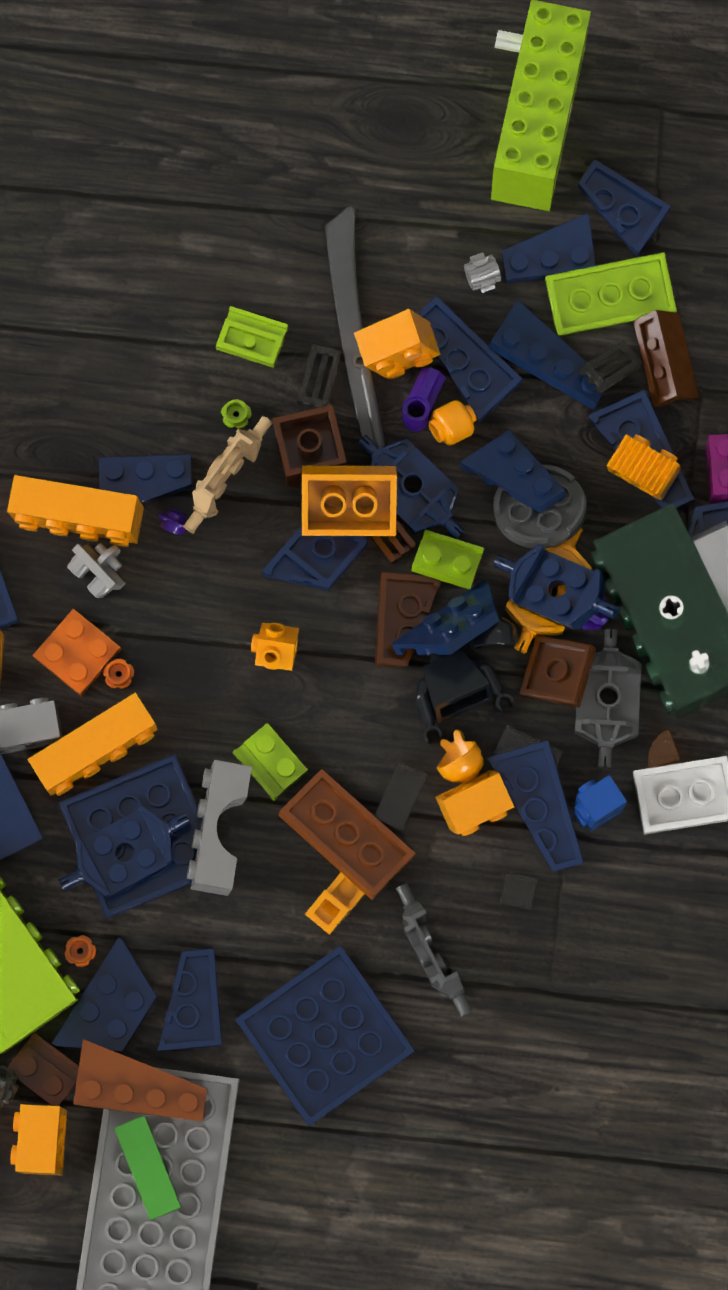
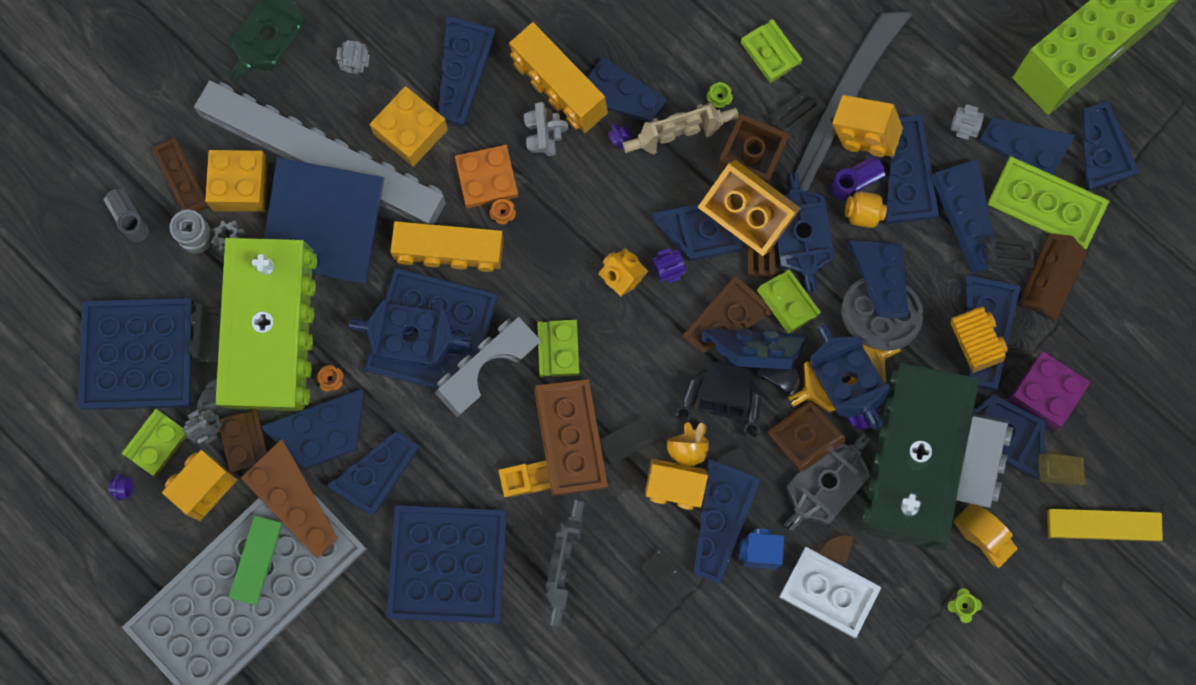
camera: 35 degrees right, 0 degrees up
none -> dark purple gear [652,248,686,283]

